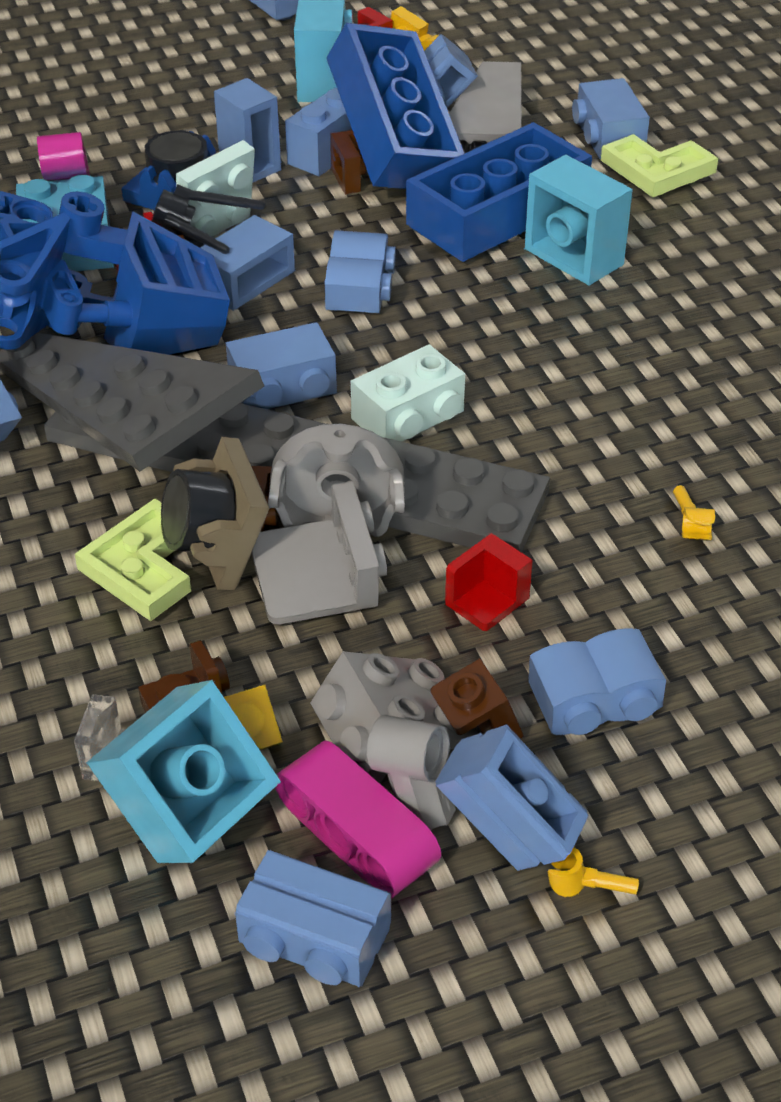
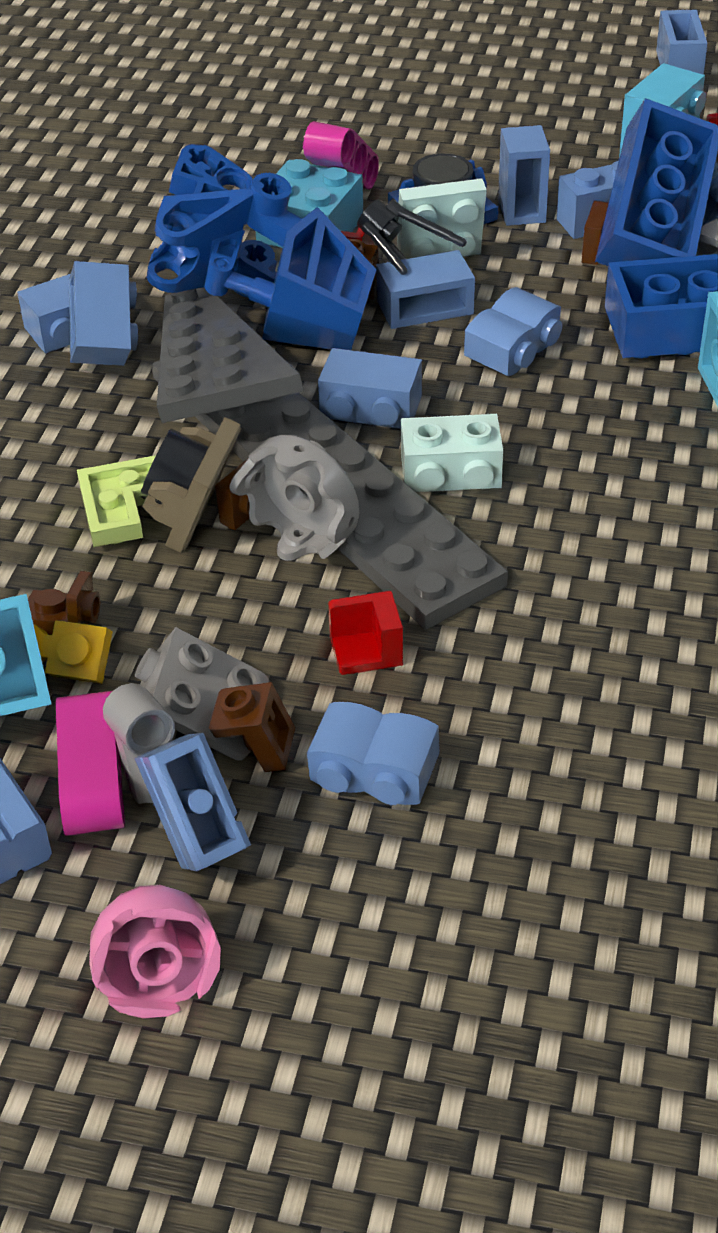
camera: 35 degrees right, 0 degrees up
light grey bracket [251,481,387,625] -> none
yellow hand [548,847,639,897] -> none
yellow hand [673,485,715,540] -> none
none -> bright pink cylinder [90,885,221,1019]

